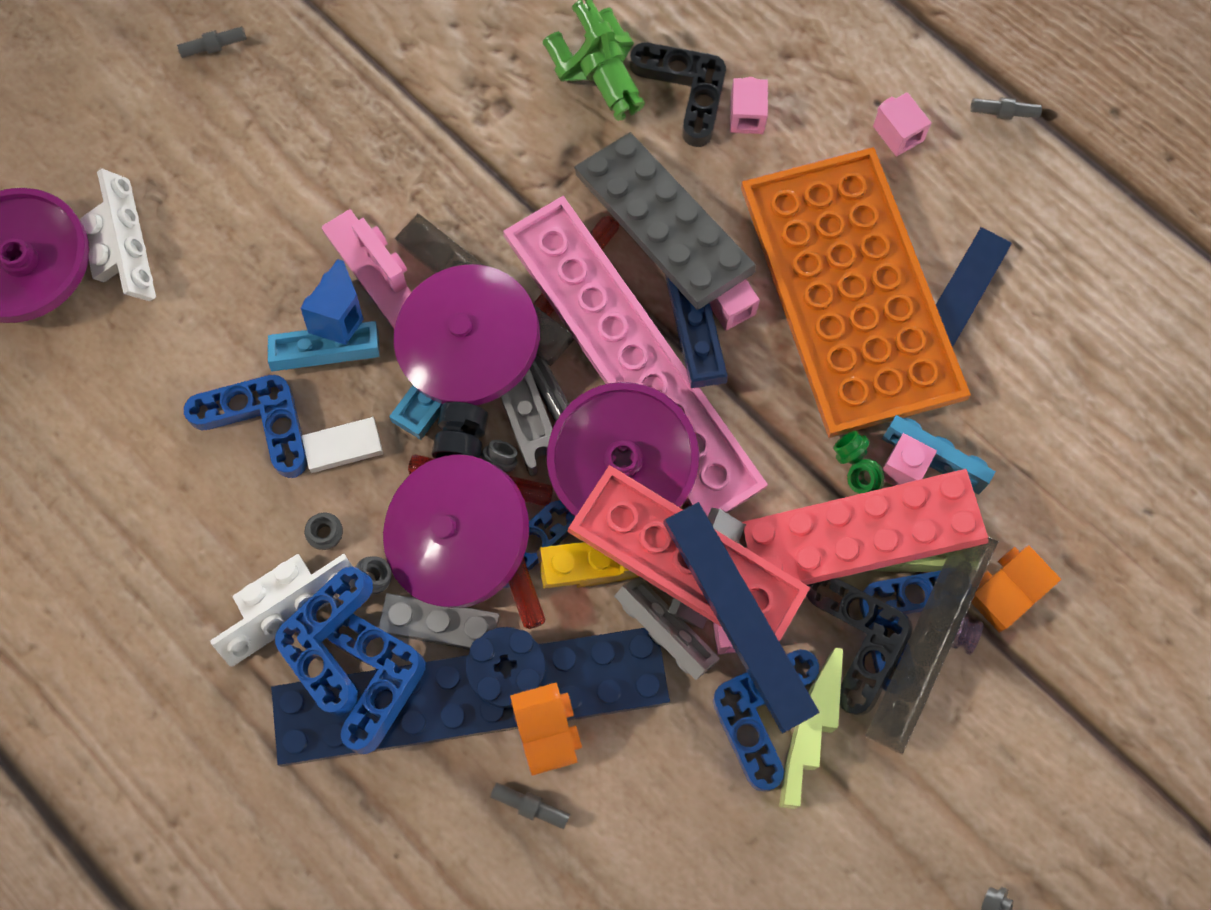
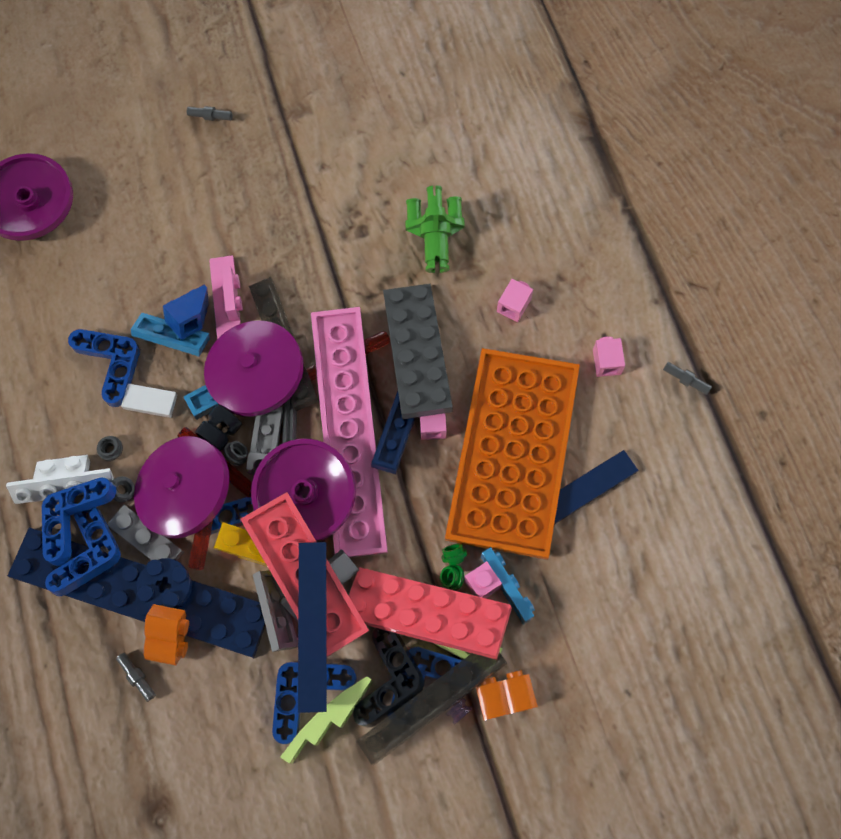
camera: 30 degrees right, 0 degrees up
white bracket [80,169,156,301] -> none
black beam [630,42,726,147] -> none

